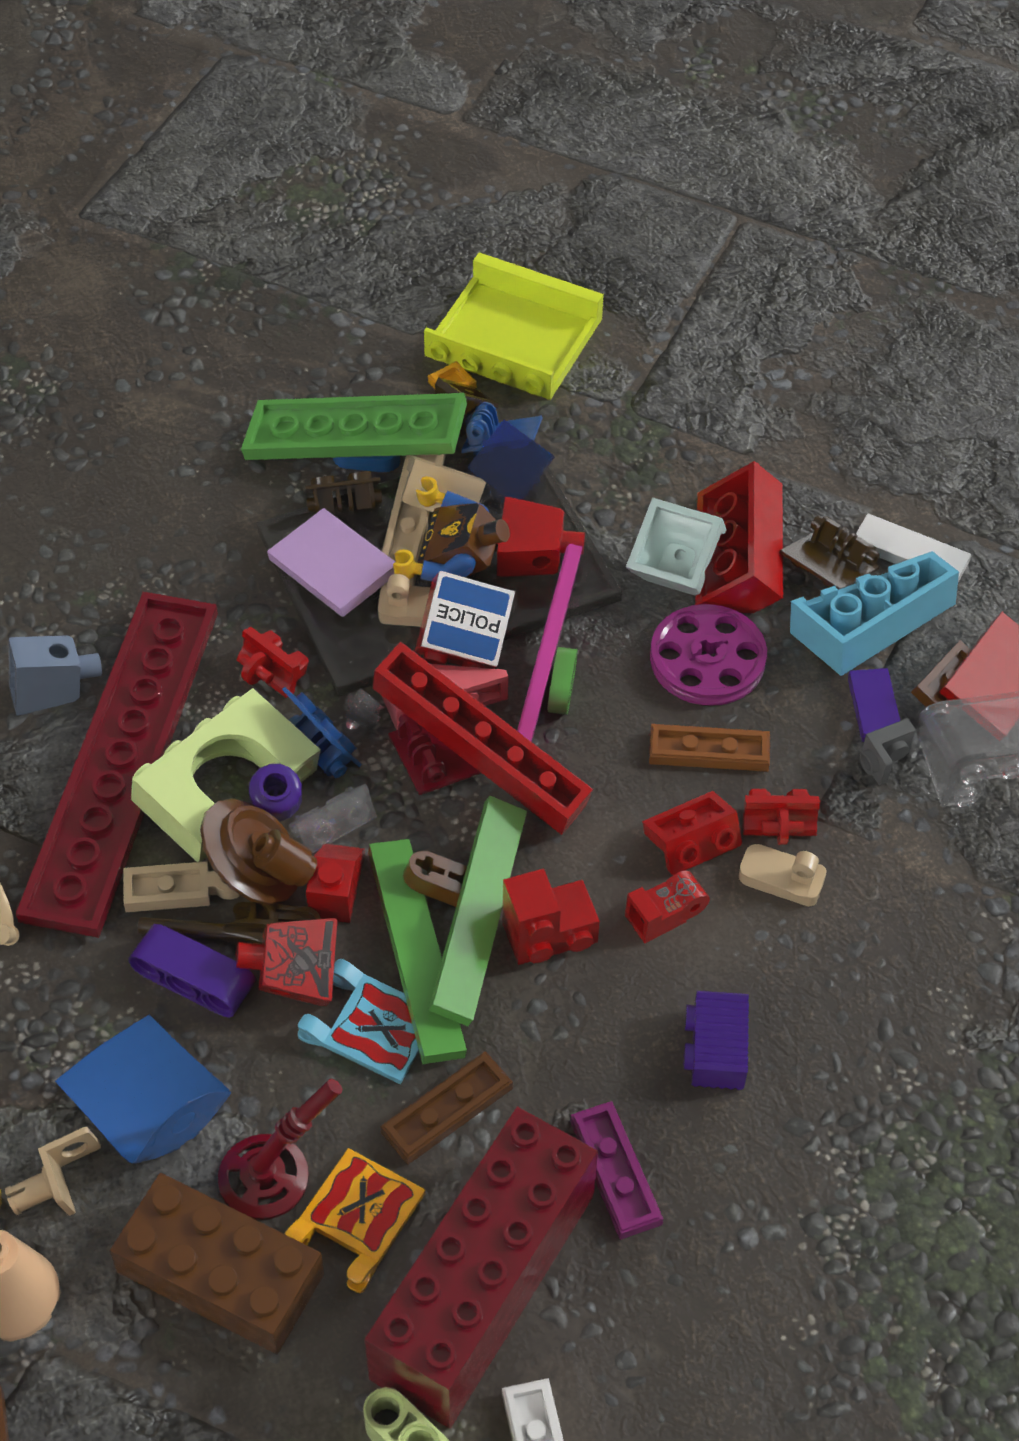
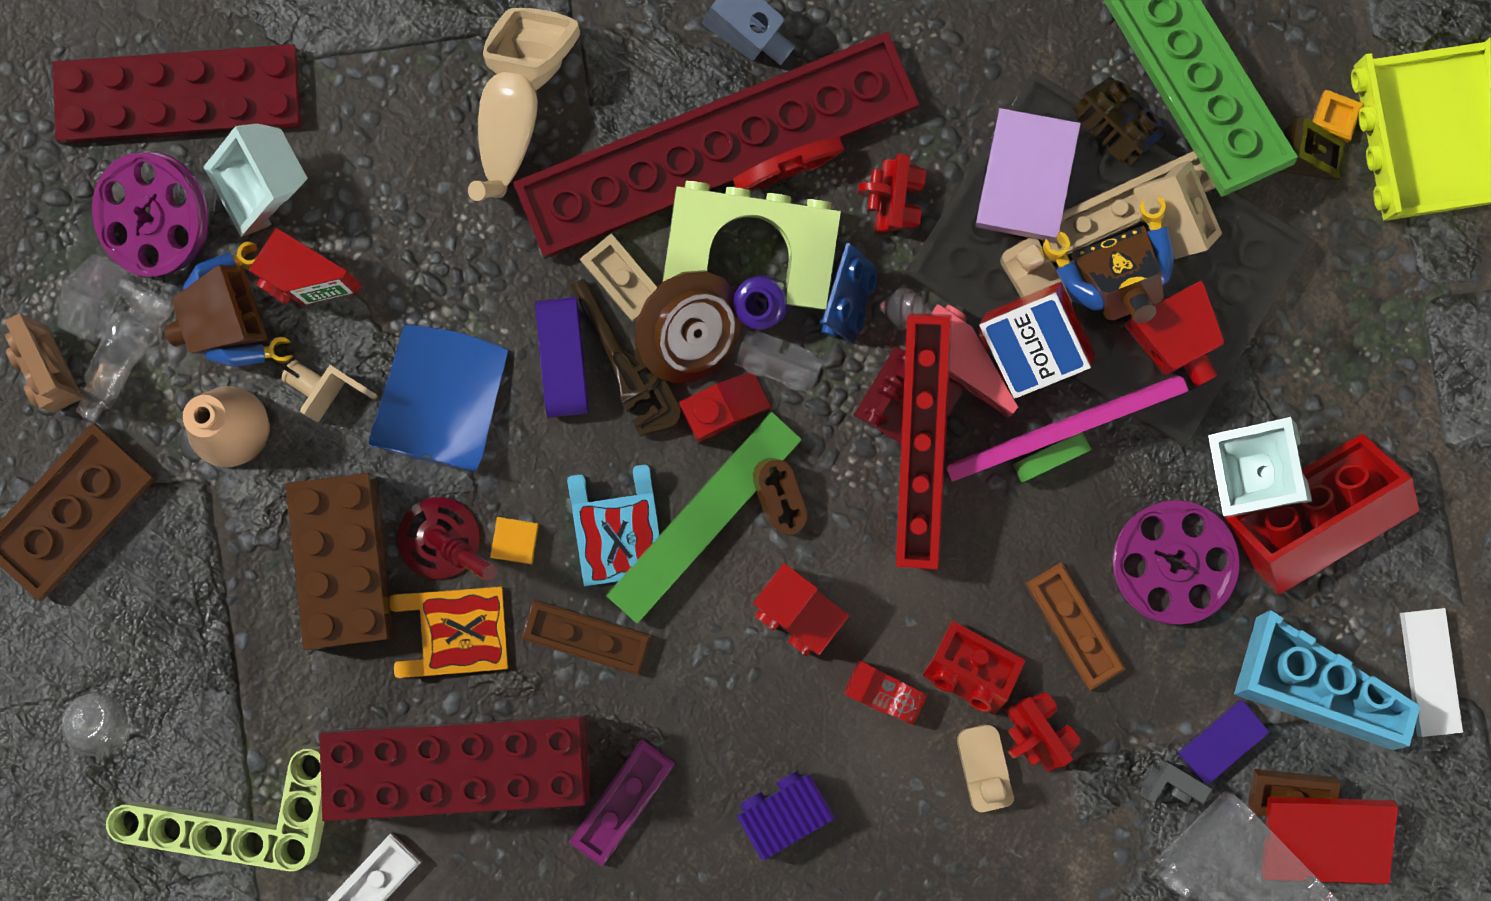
camera: 55 degrees right, 30 degrees up
red torso [236,918,338,1006] -> none
reddish brown brick [252,829,317,887] -> none
bright green tile [428,796,527,1026] -> none
blue hinge [461,402,543,455] -> none
clear blue piece [467,420,555,500] -> none
dark brown hinge [779,515,880,590] -> none
none -> light orange tile [490,517,539,565]
none -> red tile [733,137,845,191]

